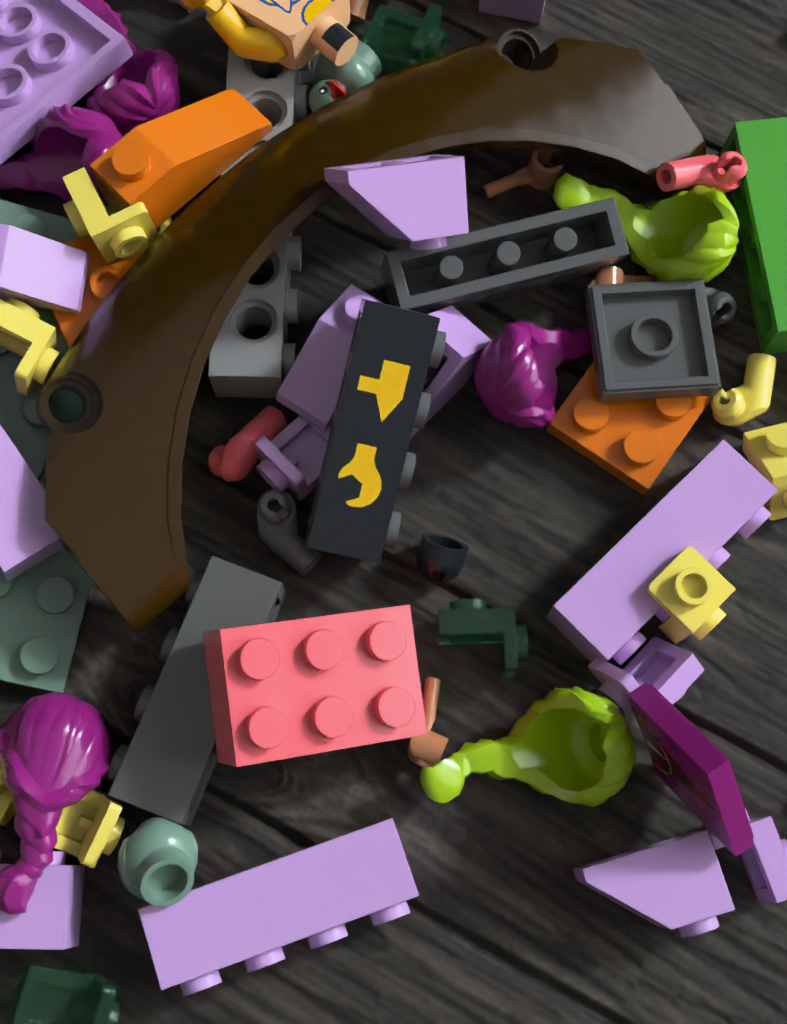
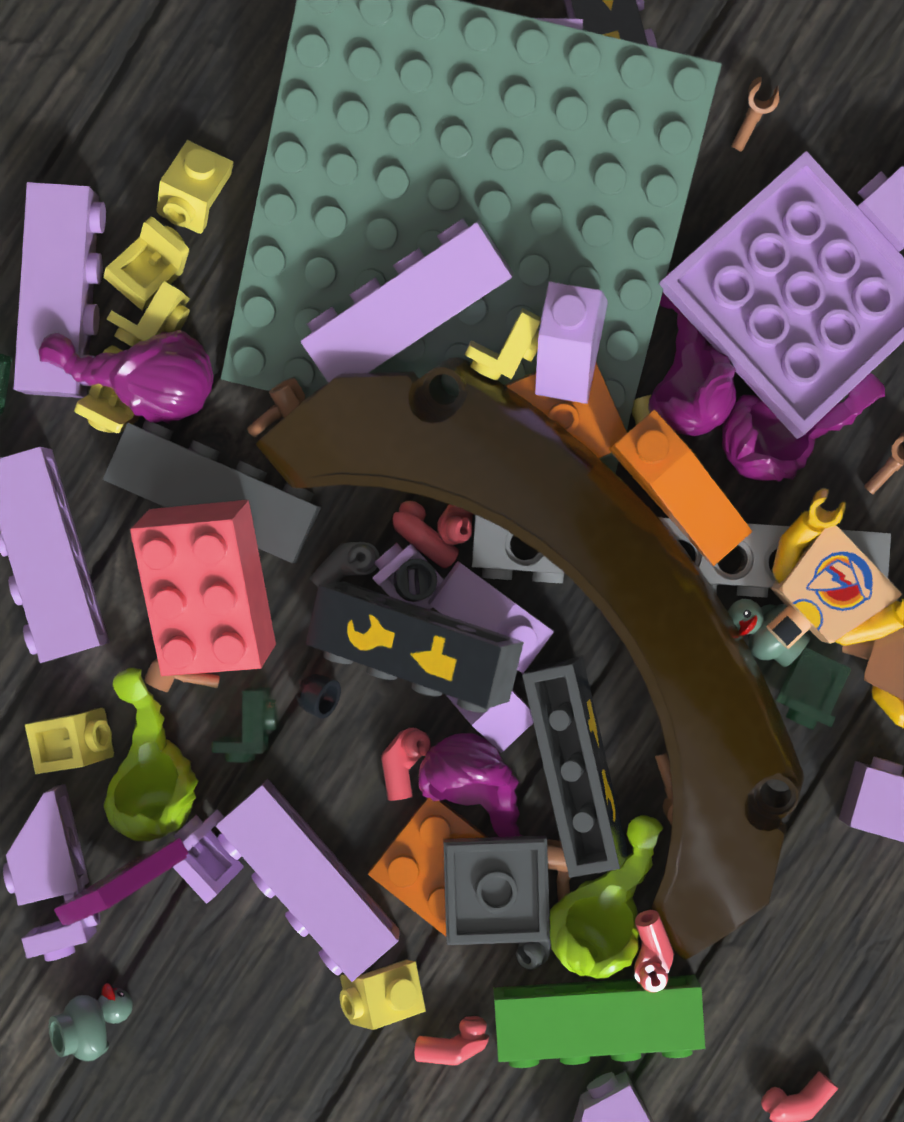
camera: 95 degrees right, 15 degrees up
light yellow bracket [62,167,159,263] -> none
sand green animal [117,817,198,907] -> none
lavender slope [324,154,469,250] -> none
light yellow bracket [647,547,736,644] -> none
light yellow arm [711,353,777,426] -> none
none -> light yellow bracket [25,708,114,774]
none -> nougat hand [247,378,305,437]
none -> coral arm [381,728,431,801]
none -> black hinge [393,559,437,602]
none -> coral arm [437,504,474,545]

